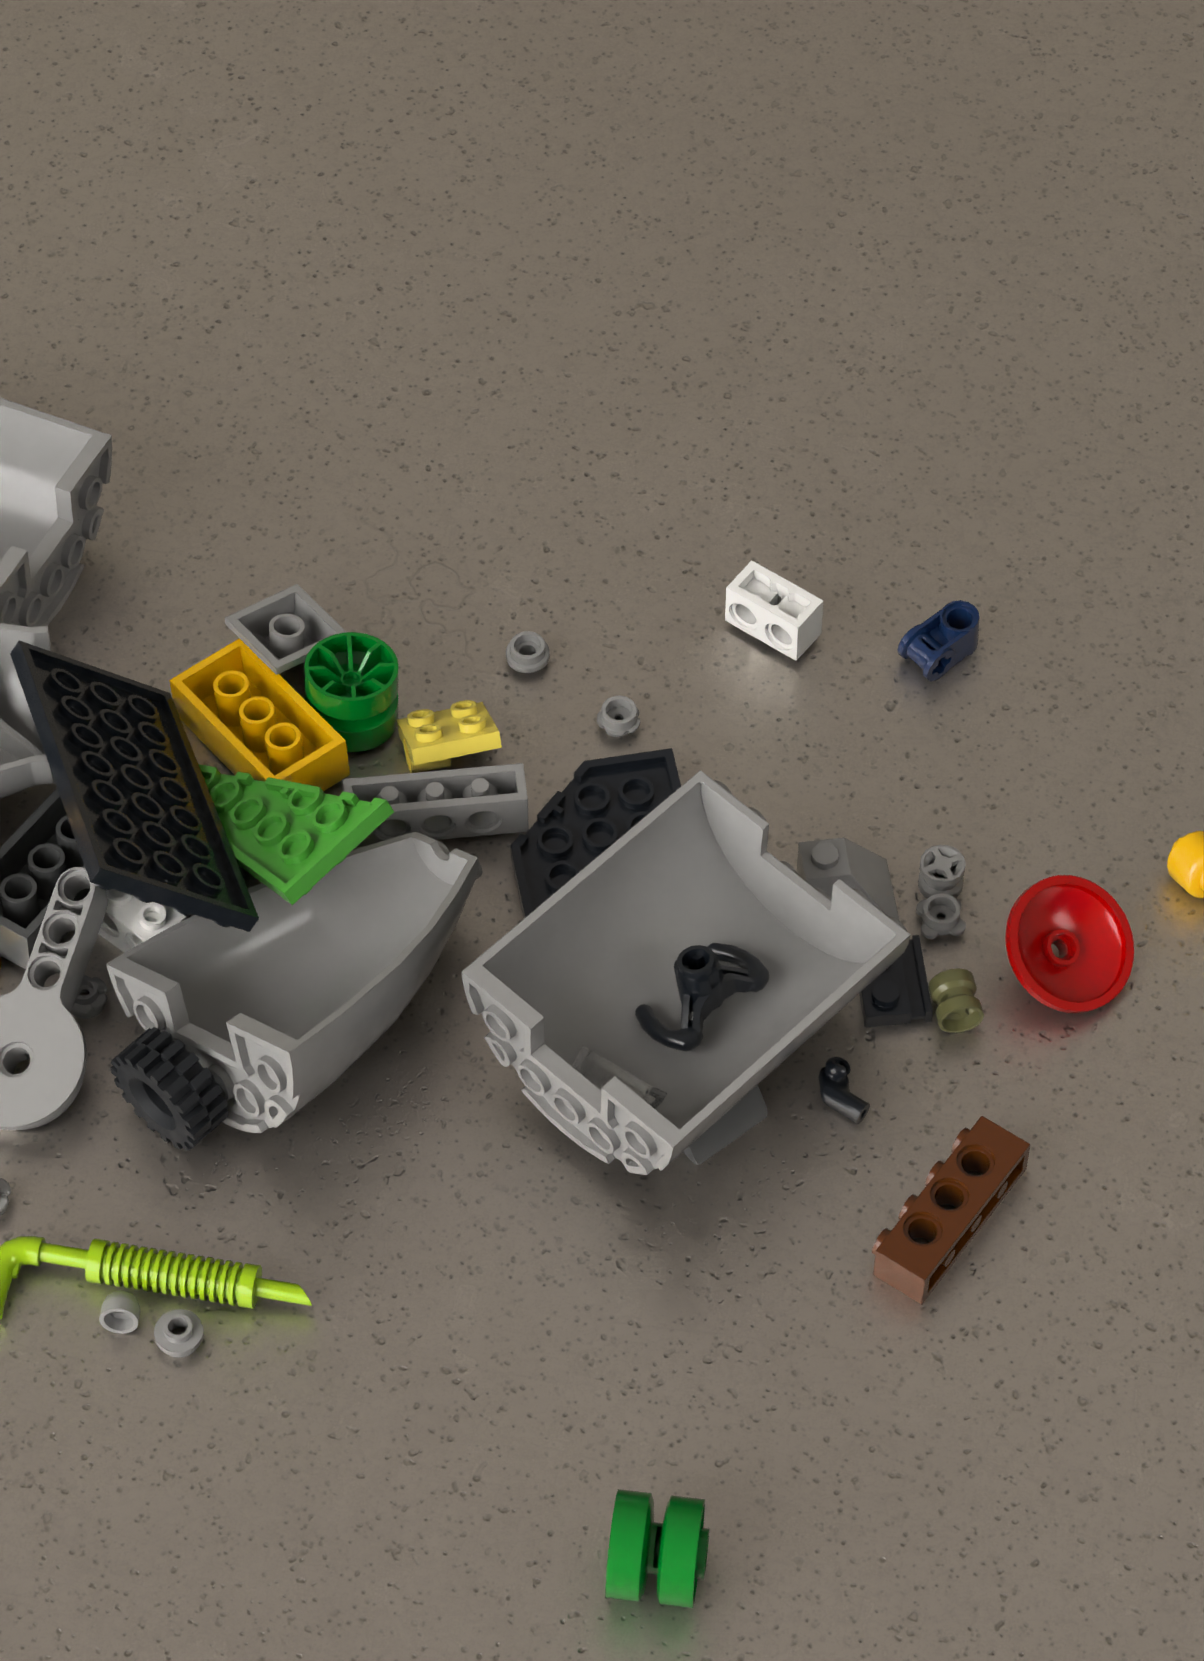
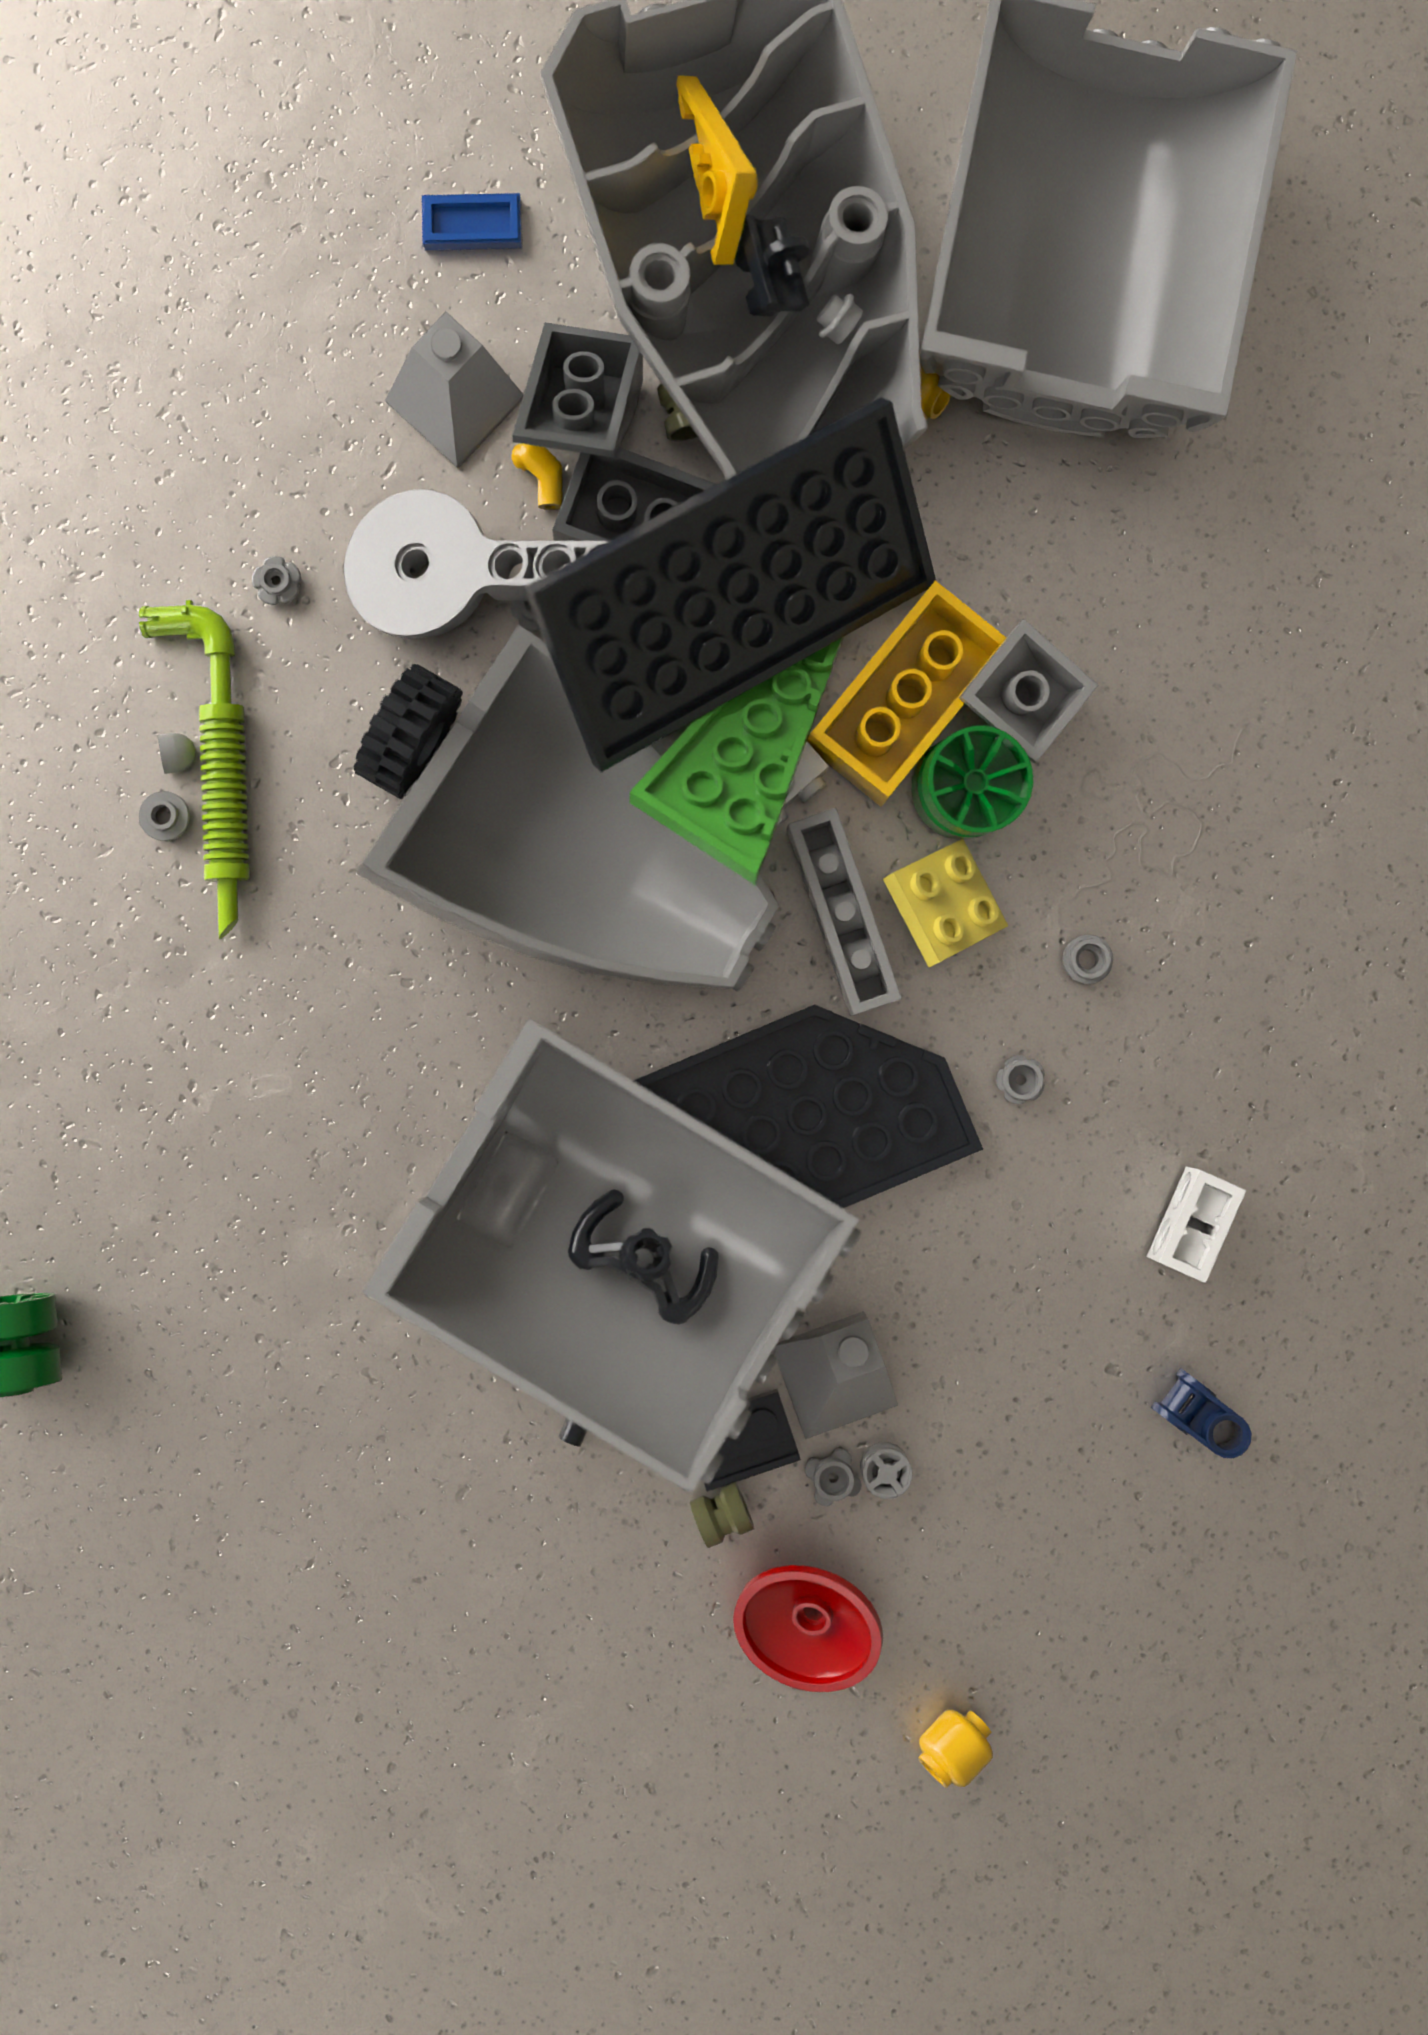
camera: 70 degrees right, 35 degrees up
reddish brown brick [872,1116,1030,1305] -> none

